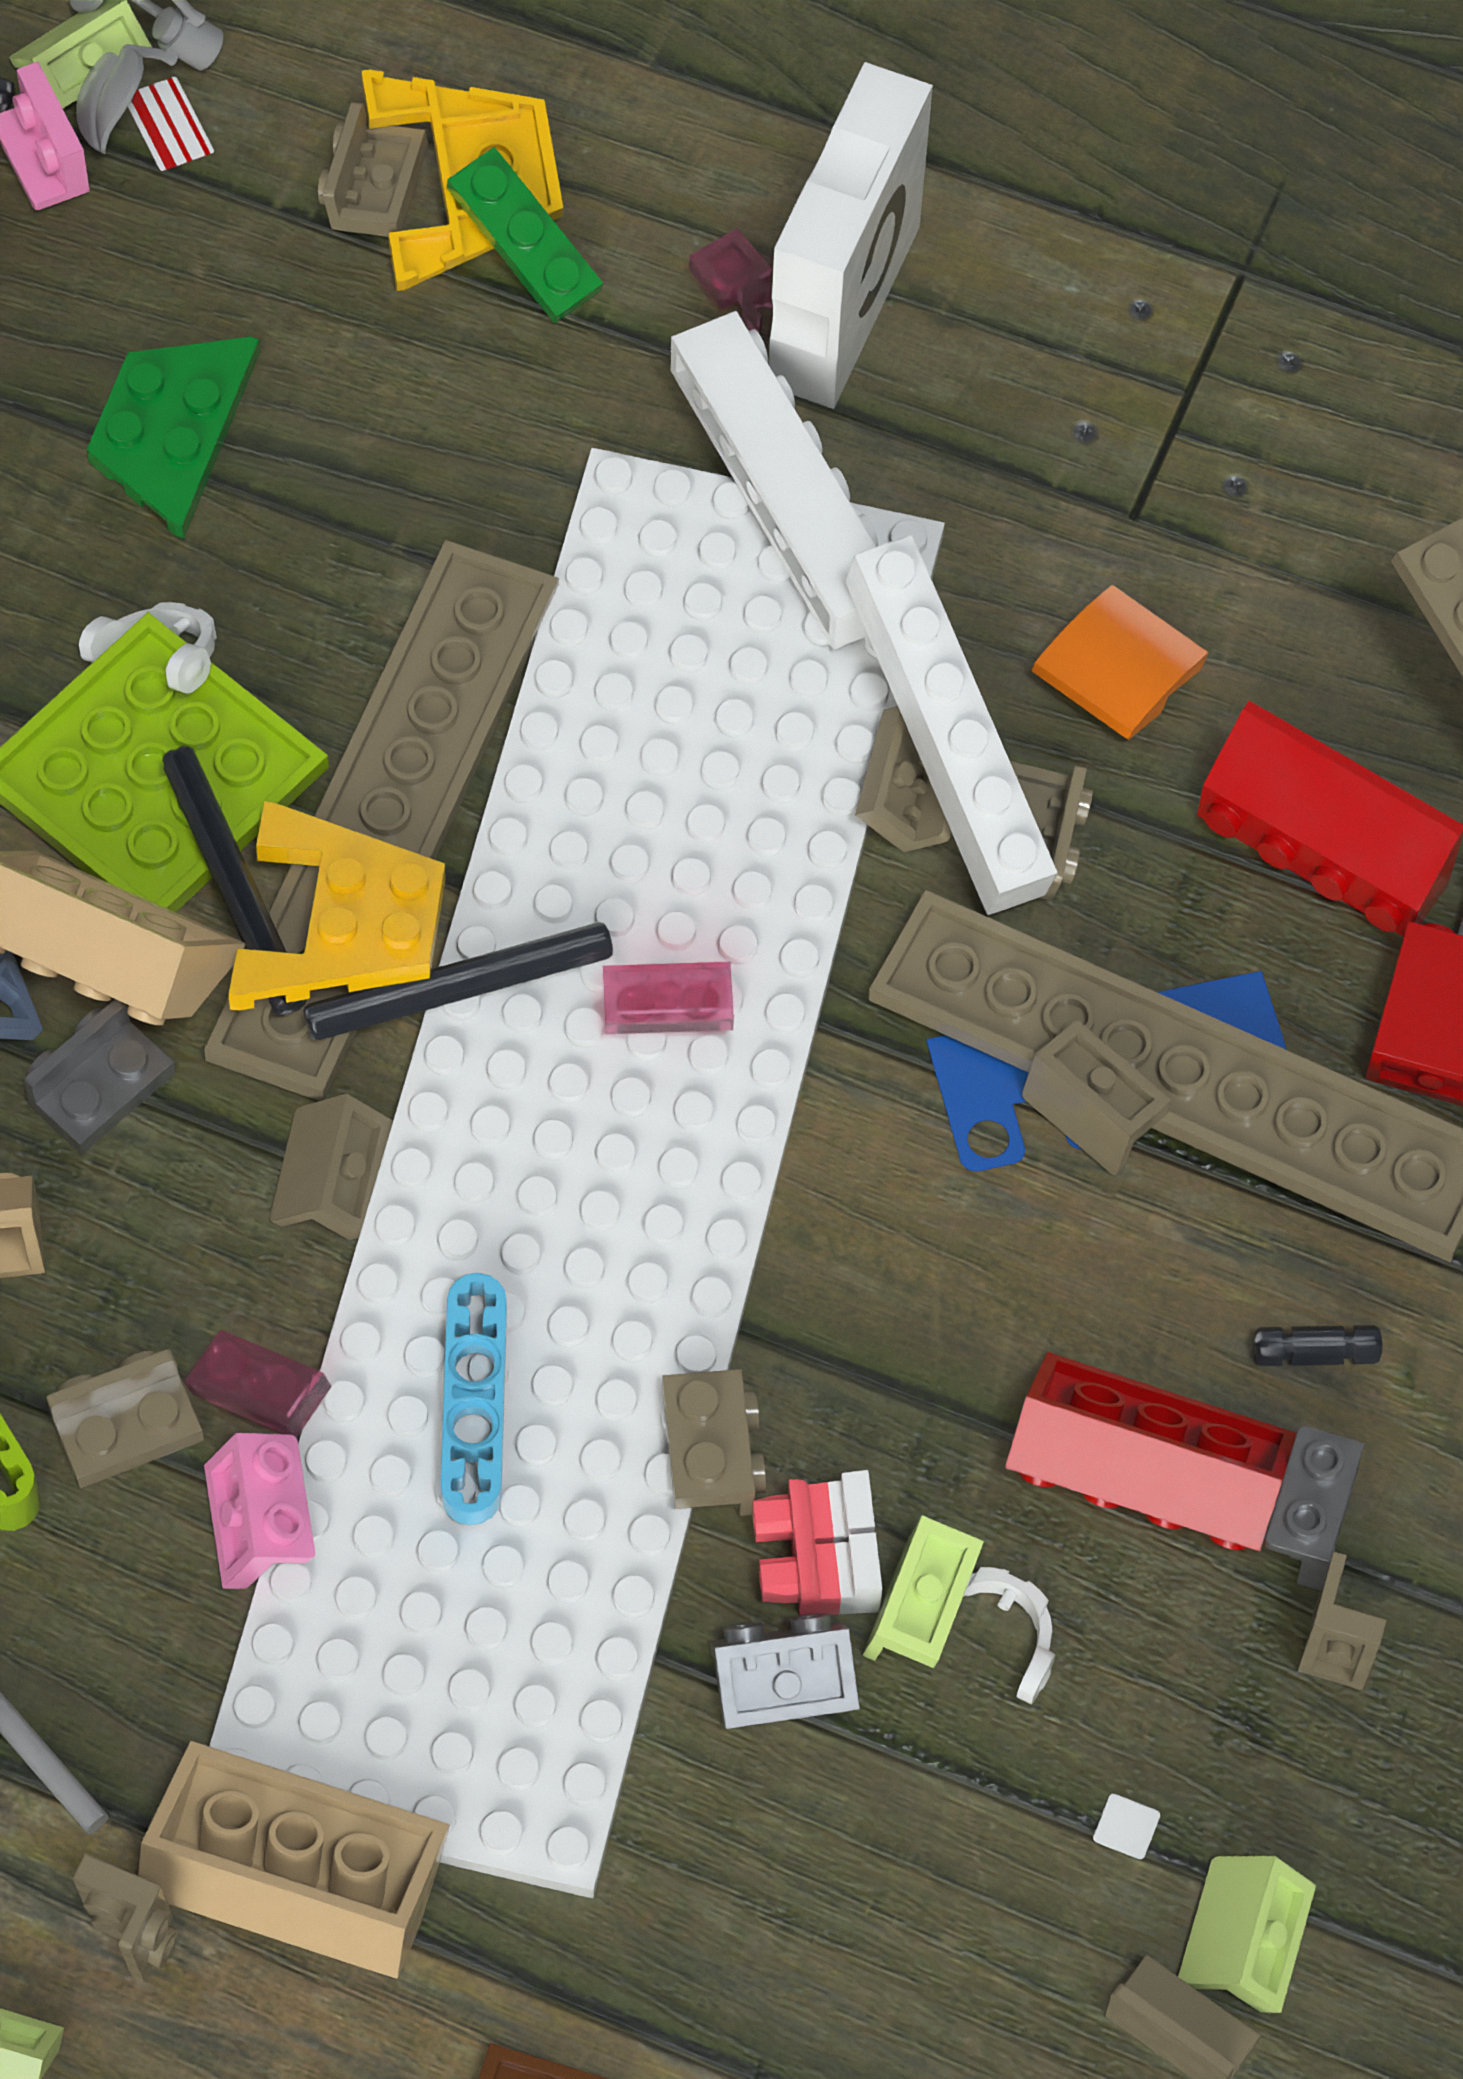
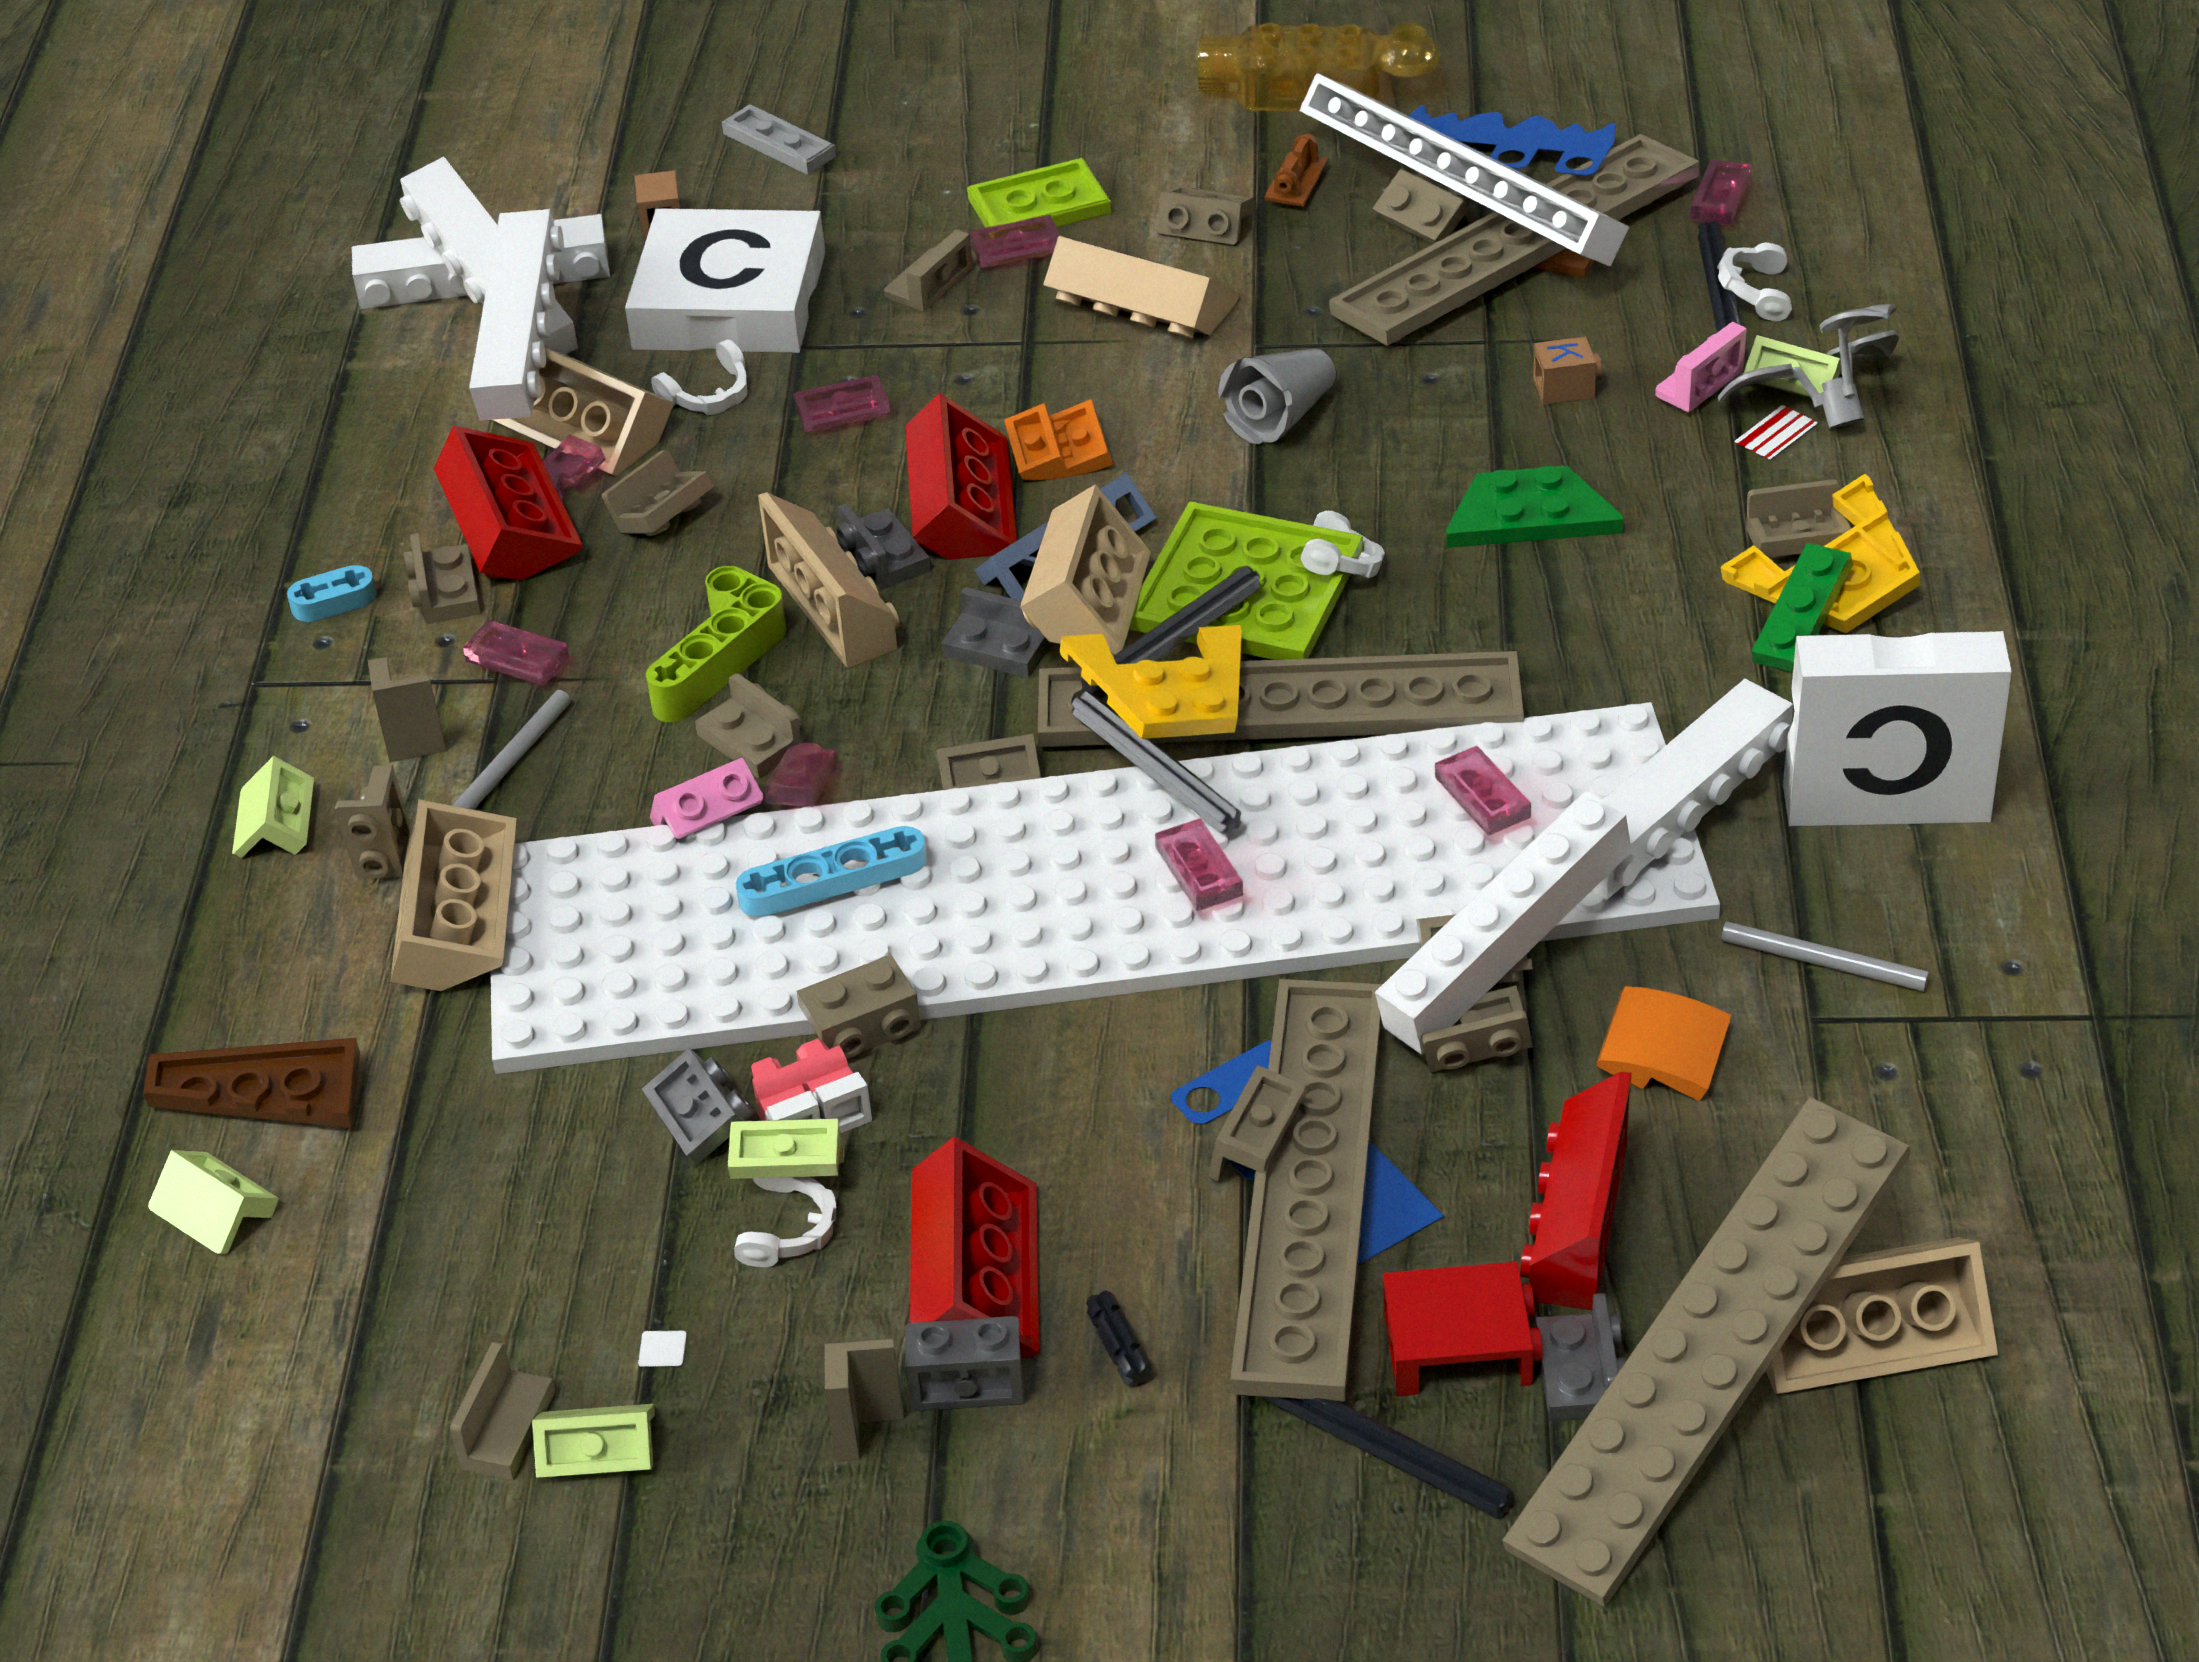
camera: 75 degrees right, 20 degrees down
none -> clear pink plate [1435,745,1531,836]
none -> light grey bar [1721,921,1930,992]

